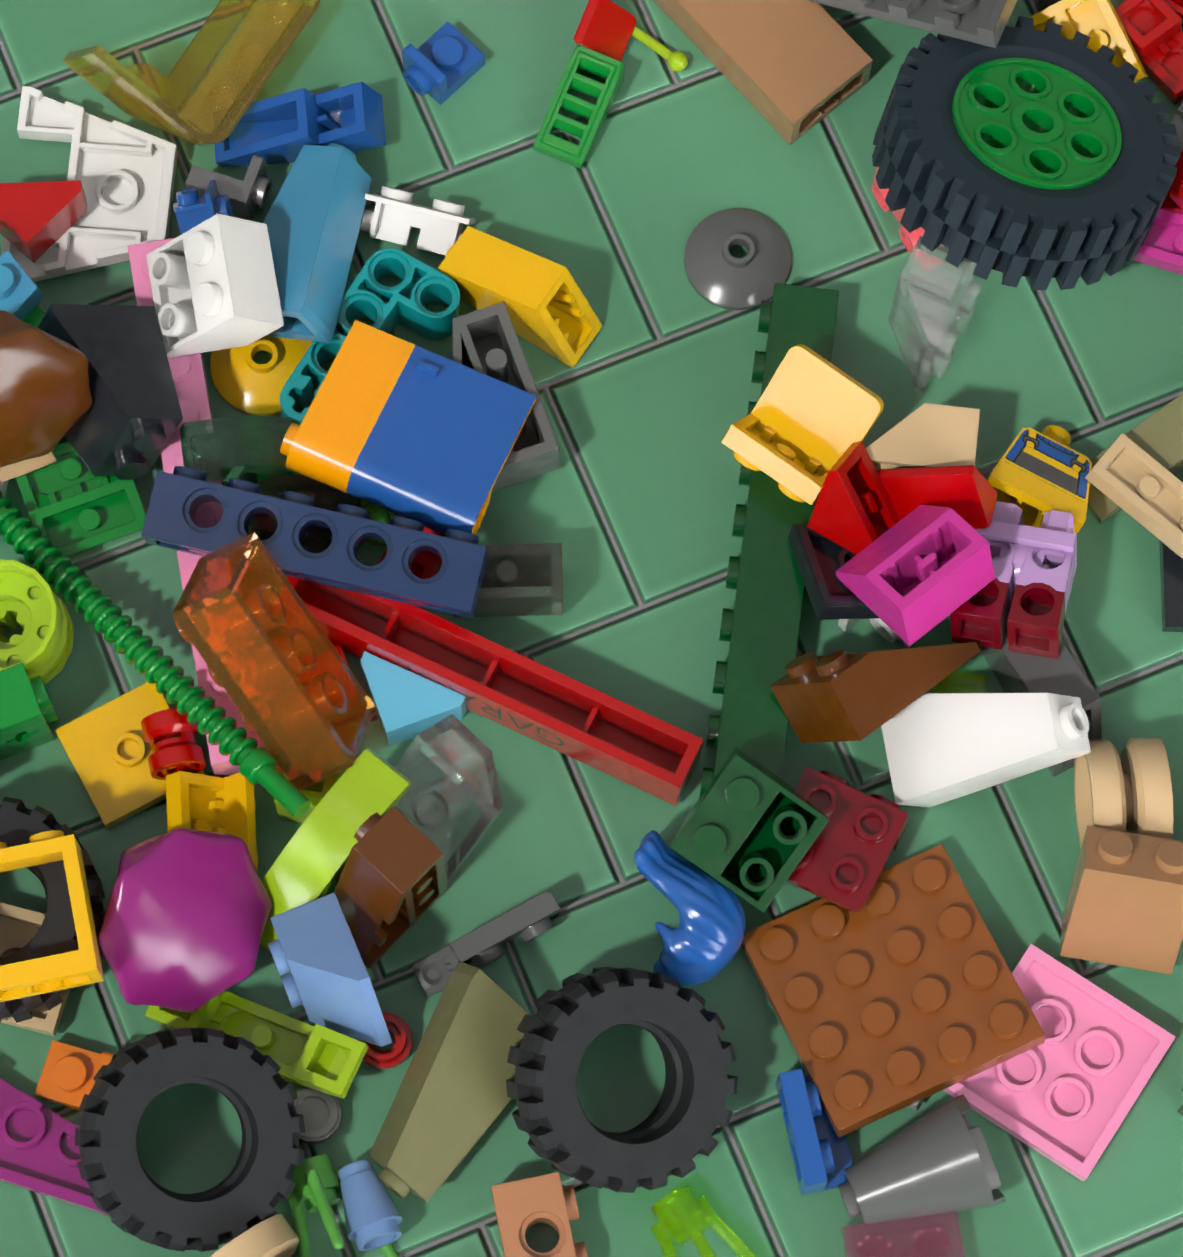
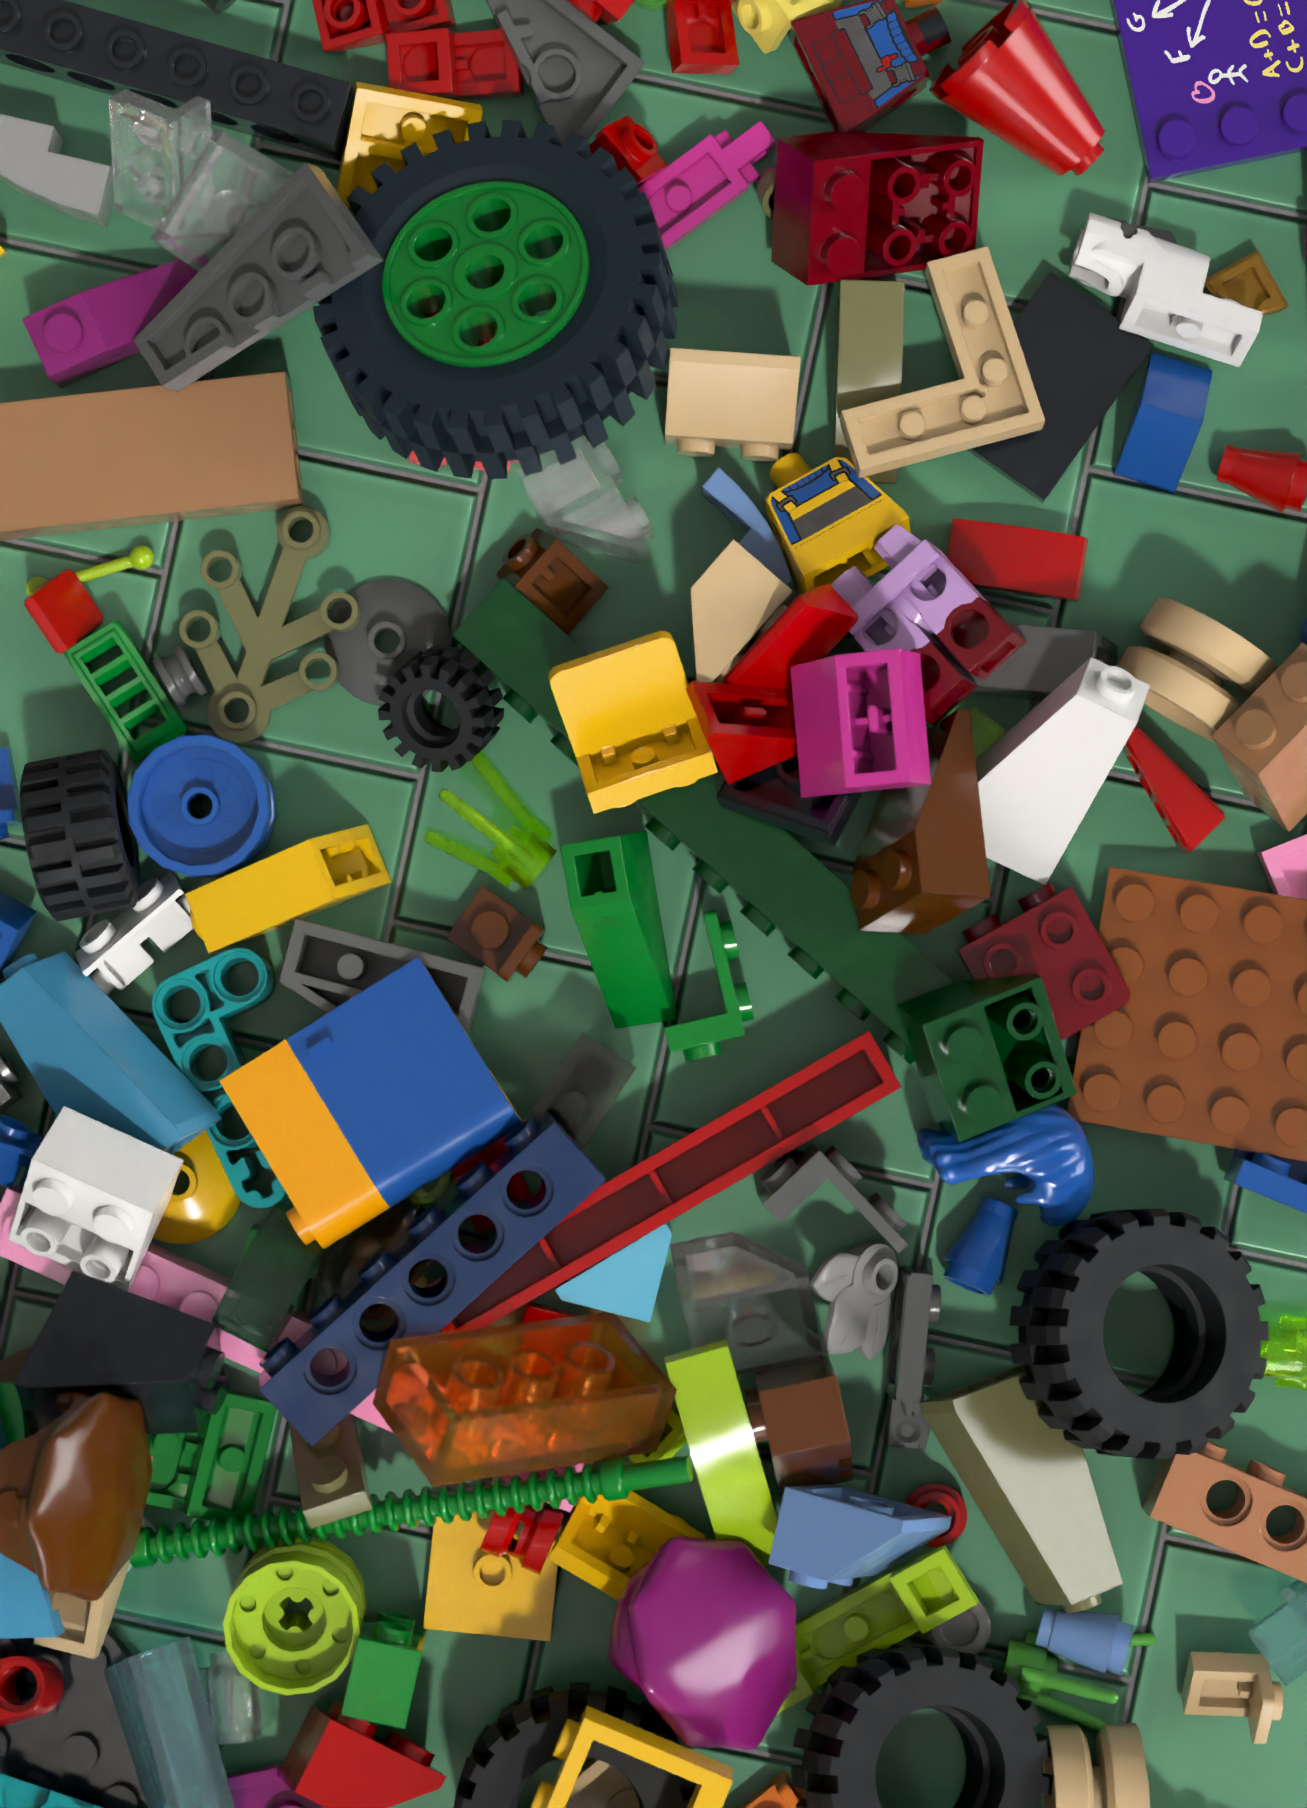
camera: 50 degrees left, 15 degrees up
none -> black tyre [20,749,140,921]
none -> blue wheel [127,734,278,878]
none -> dark grey bush [152,643,209,708]
none -> olive plant [179,506,361,744]
none -> olive plate [289,1413,373,1529]
none -> black tyre [378,646,504,772]
none -> clear neon green plant [425,752,557,890]
none -> reddish brown bracket [446,886,548,982]
none -> reddish brown bracket [496,528,609,635]
none -> green slope [560,831,677,1029]
none -> green bracket [664,910,754,1062]
none -> tan slope [665,348,801,461]
none -> medium blue slope [701,467,792,587]
none -> dark grey bracket [757,1143,908,1253]
none -> light grey plate [810,1241,898,1360]
none -> blue cone [943,1197,1019,1297]
none -> red slope [947,518,1088,602]
none -> red slope [1122,727,1225,853]

